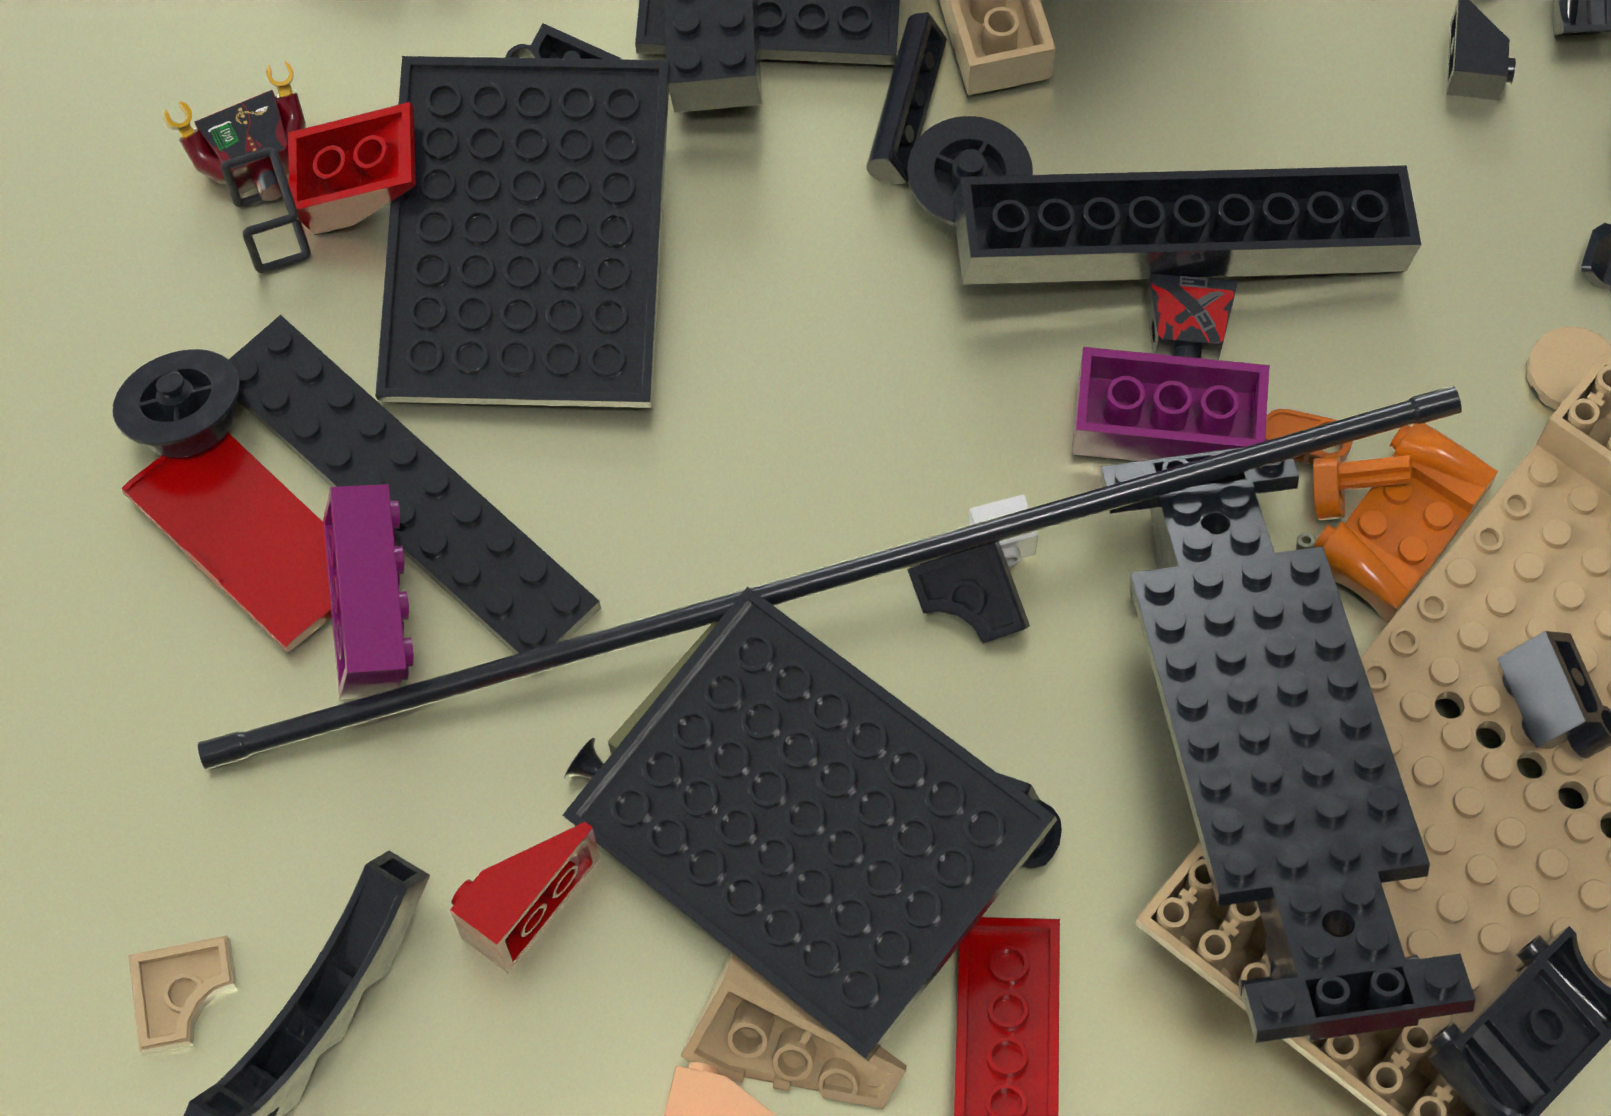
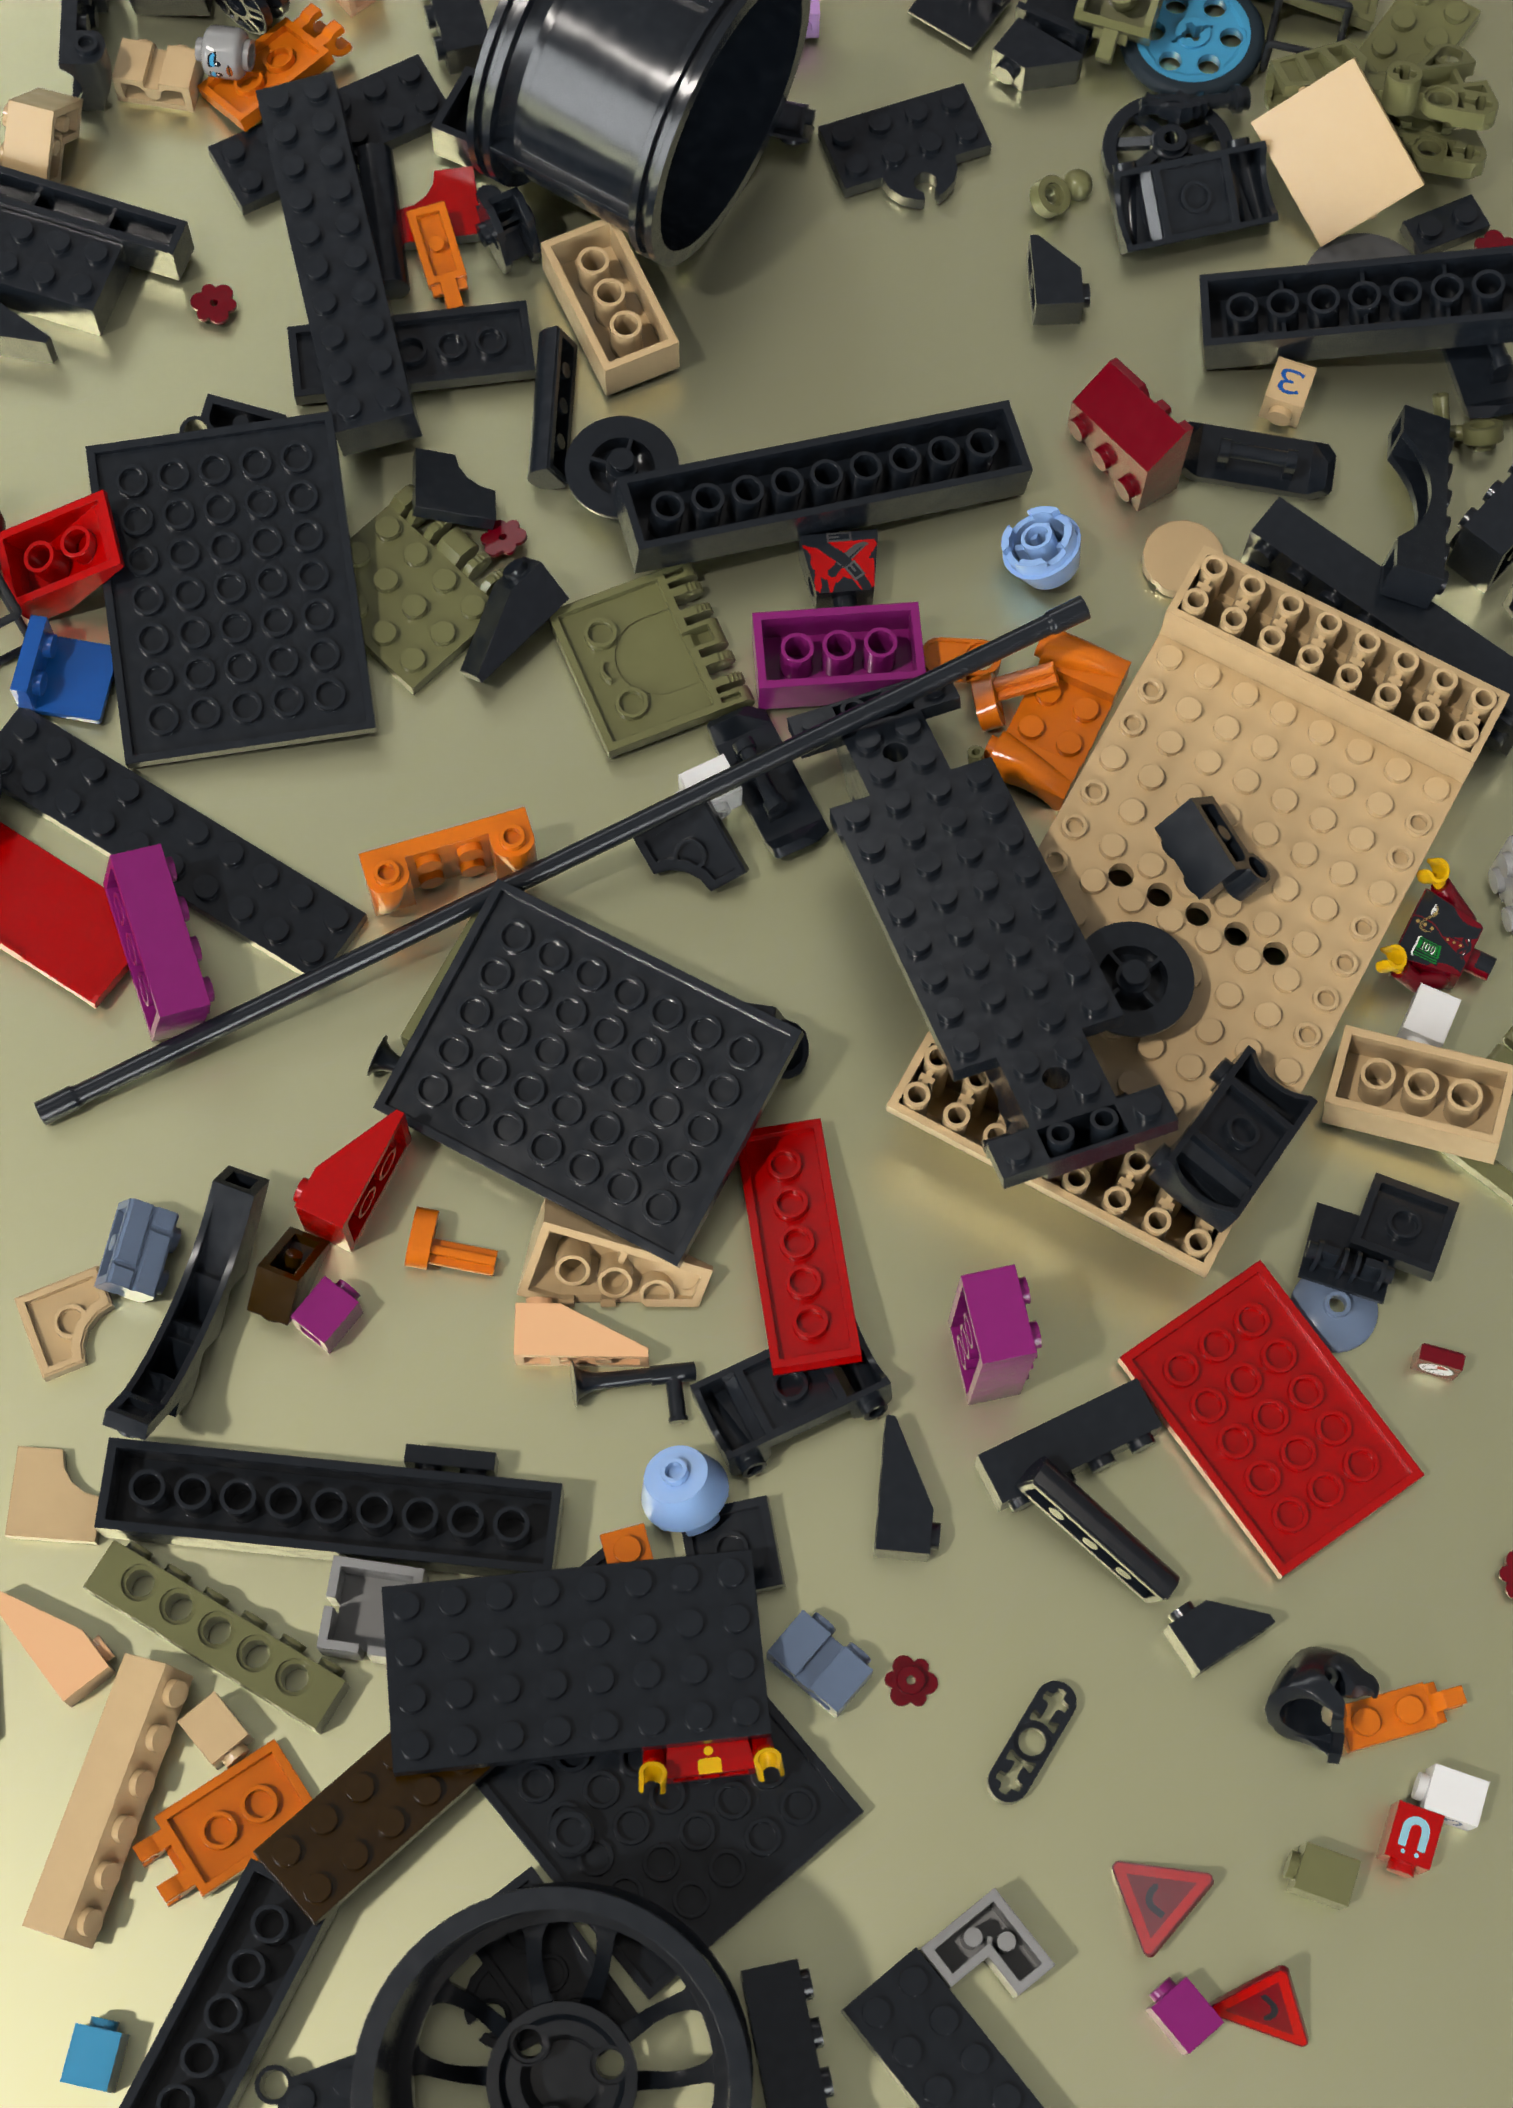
camera: 15 degrees left, 5 degrees up
none -> blue bracket [10,615,114,724]
none -> sand blue brick [94,1198,181,1303]
none -> dark brown slope [247,1226,330,1326]
none -> magenta brick [290,1276,363,1354]
none -> olive hinge [351,484,504,695]
none -> orange piece [358,807,537,916]
none -> orange piece [405,1206,498,1276]
none -> black tile [412,448,496,530]
none -> black slope [460,556,569,683]
none -> dark red plant [480,520,527,557]
none -> olive hinge [548,562,755,759]
none -> black piece [707,706,829,858]
none -> light blue cone [1001,506,1081,590]
none -> dark red wedge [1068,357,1194,512]
none -> black wheel [1086,921,1194,1038]

